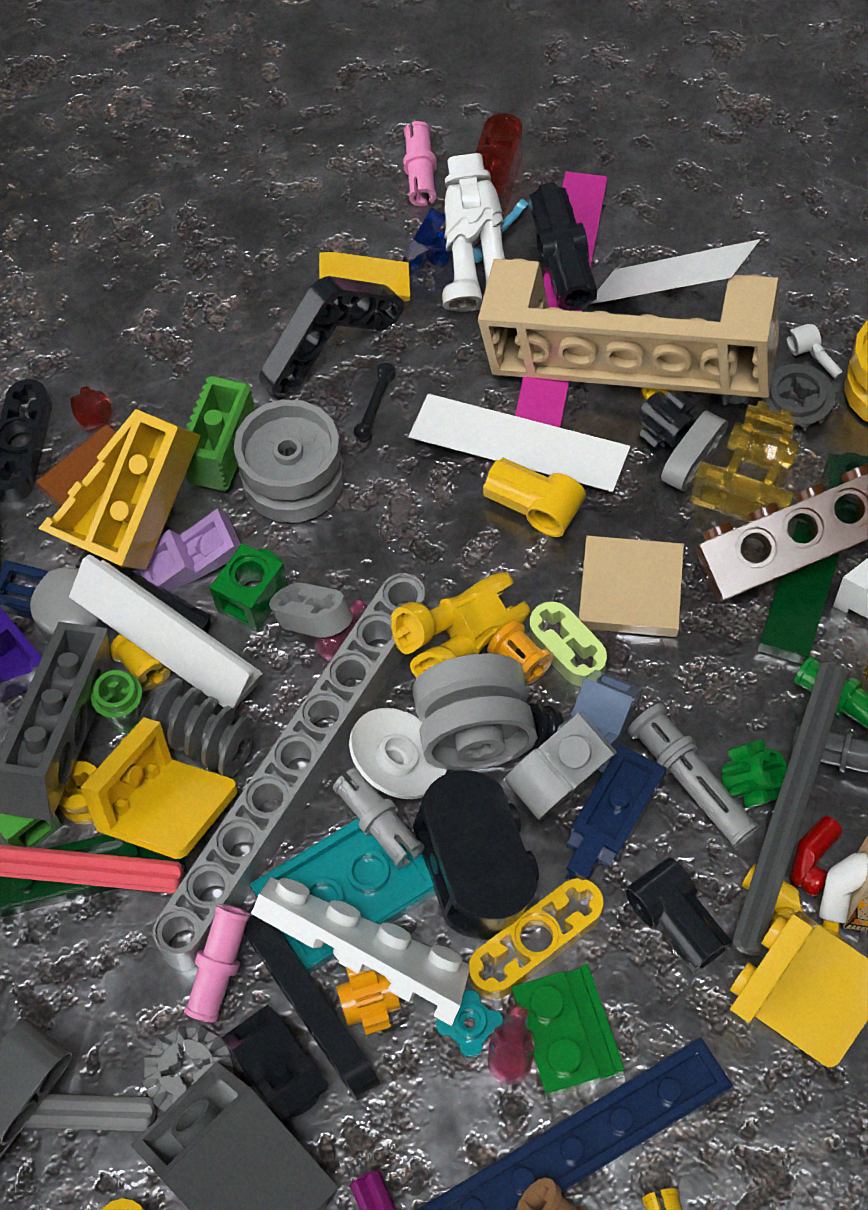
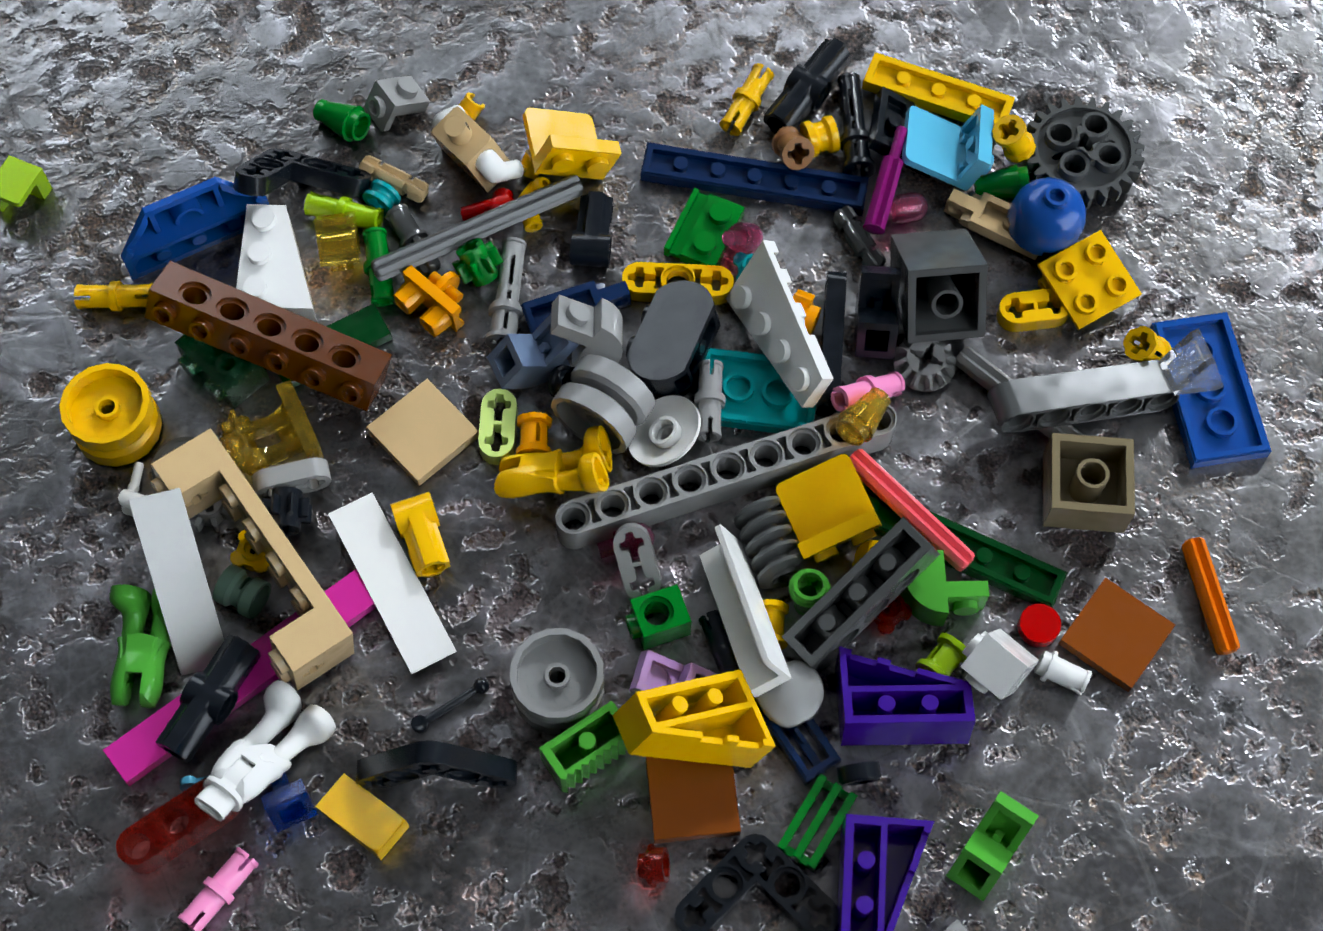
camera: 145 degrees left, 5 degrees up
none -> bright green piece [109,584,172,708]
none -> light orange hips [393,265,464,337]
none -> dark grey axle [833,206,886,267]
none -> clear yellow cone [836,387,891,446]

